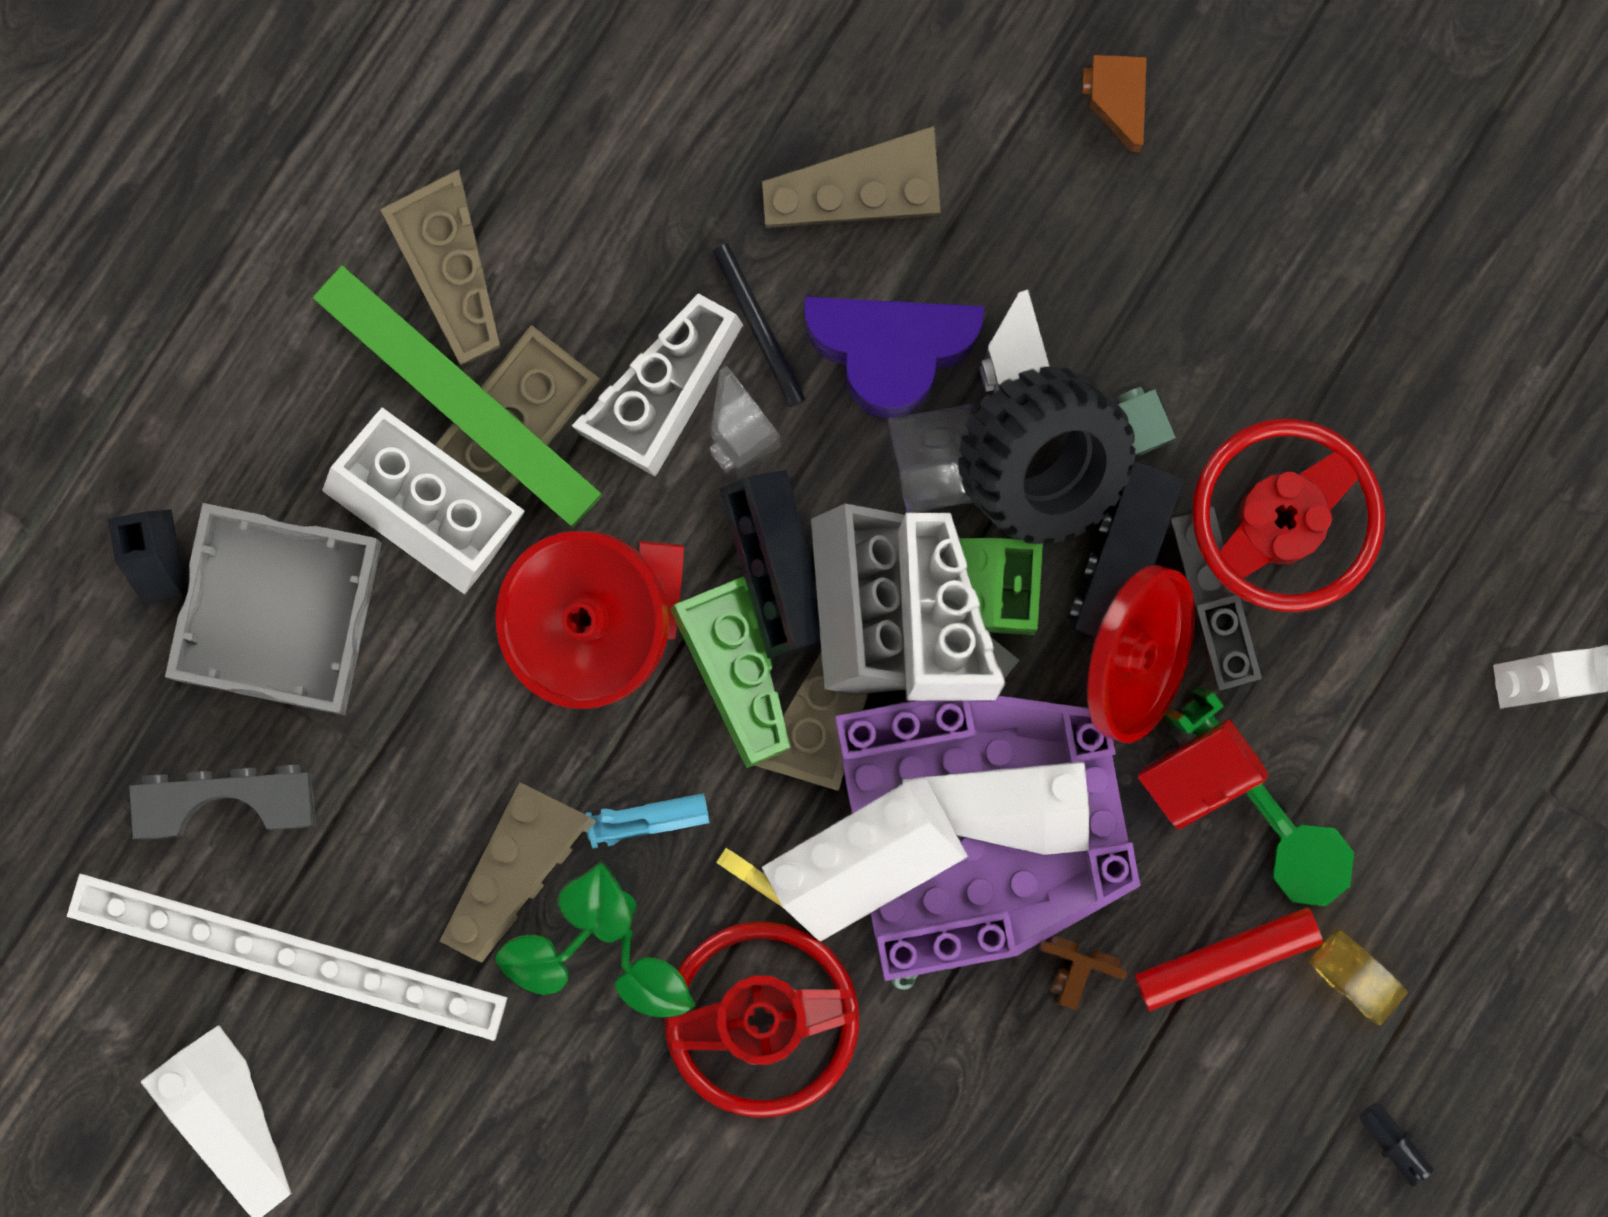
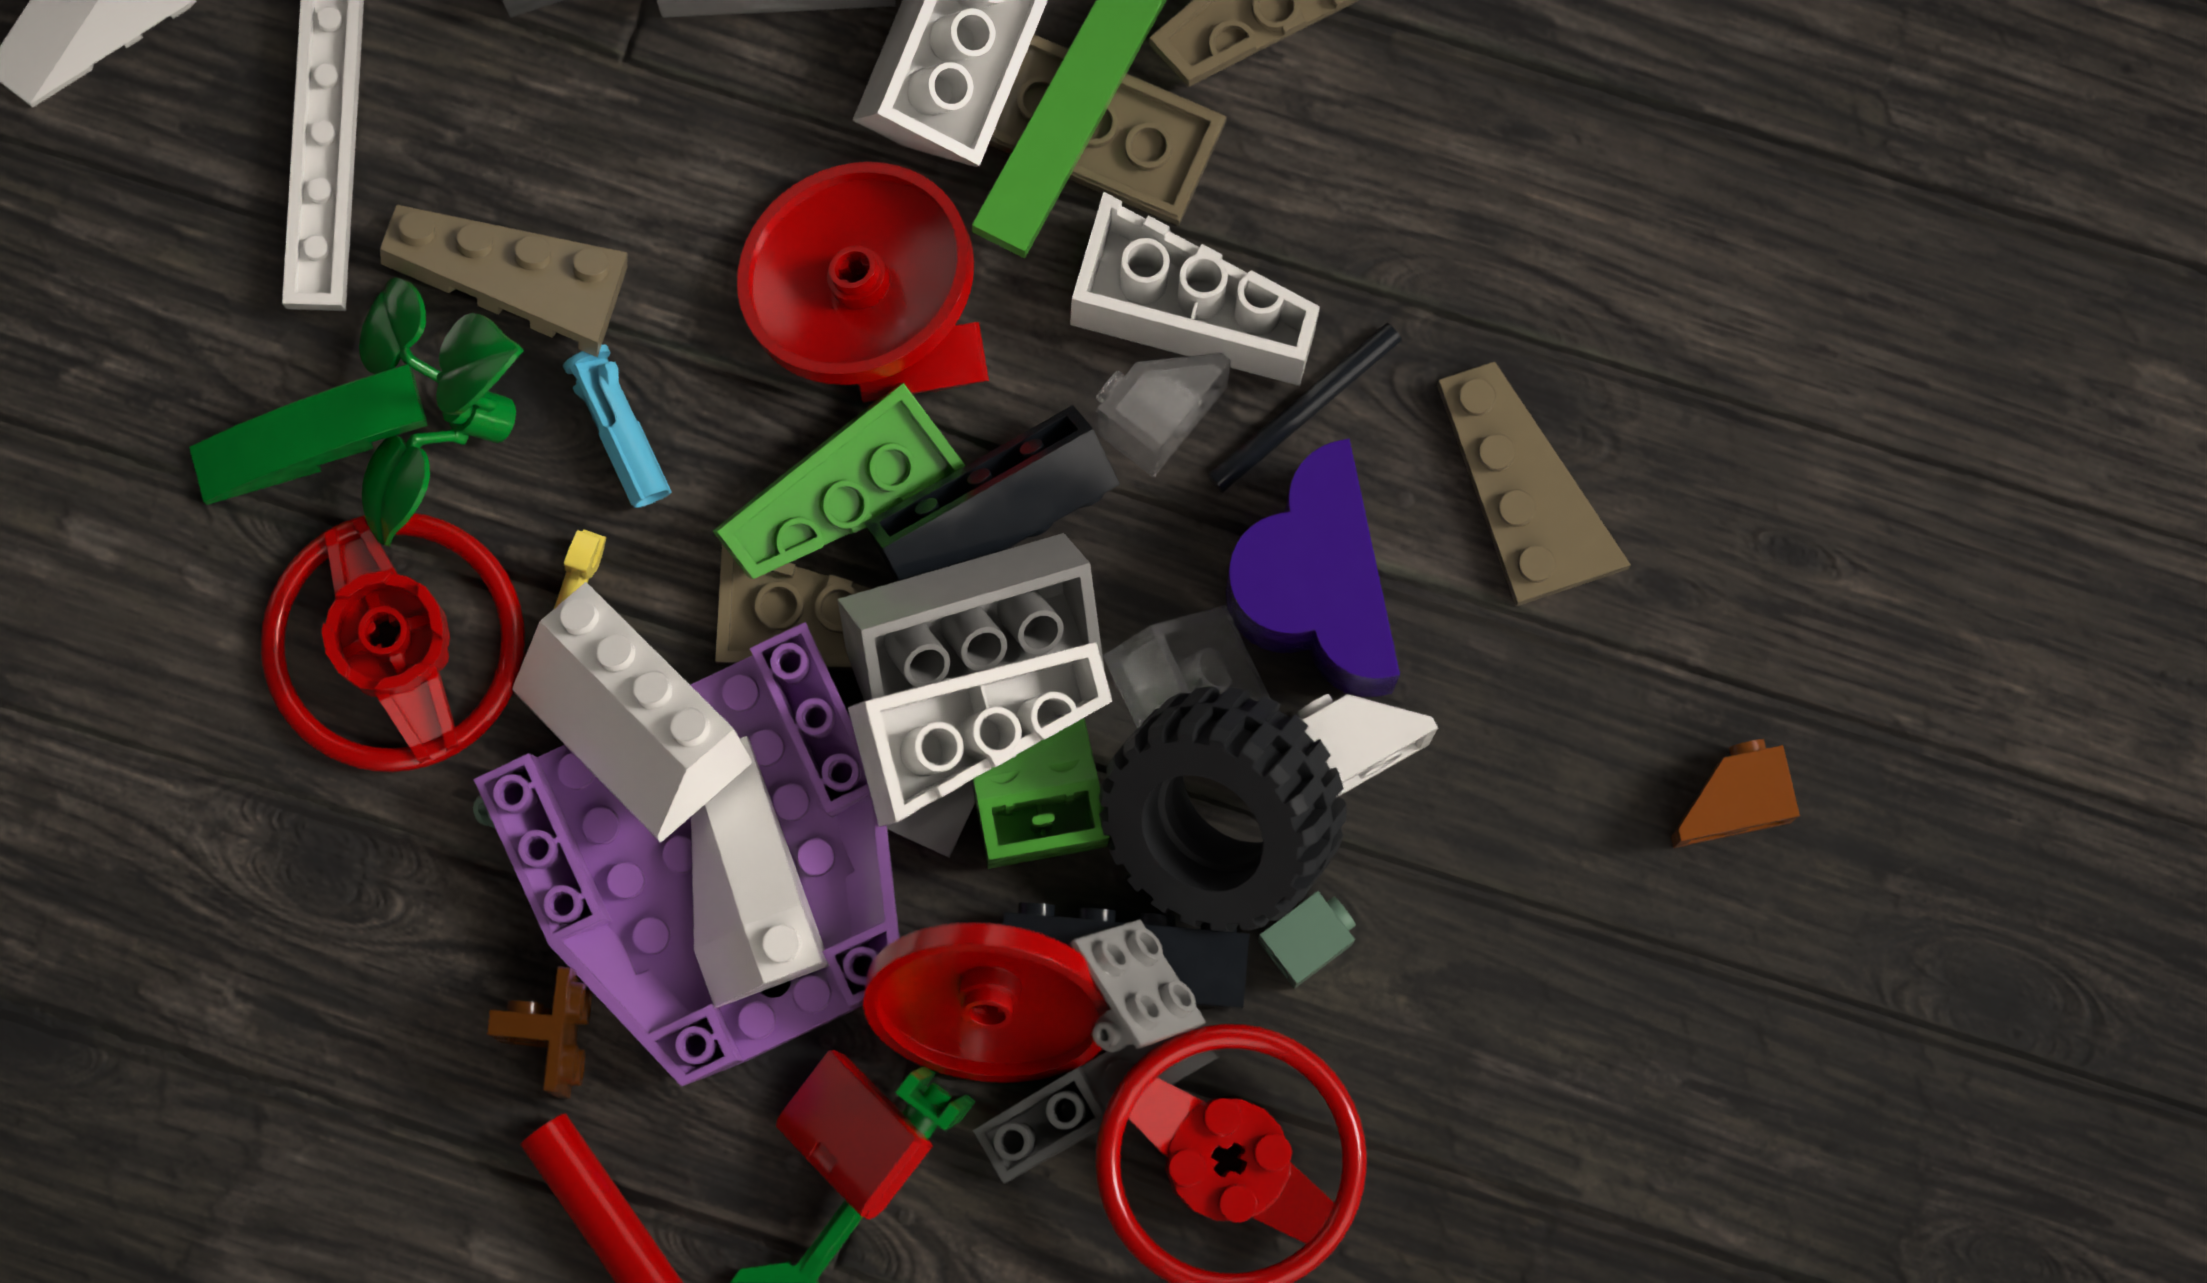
camera: 75 degrees right, 5 degrees down
none -> green slope [189,364,428,505]
none -> light grey hinge [1070,919,1206,1052]

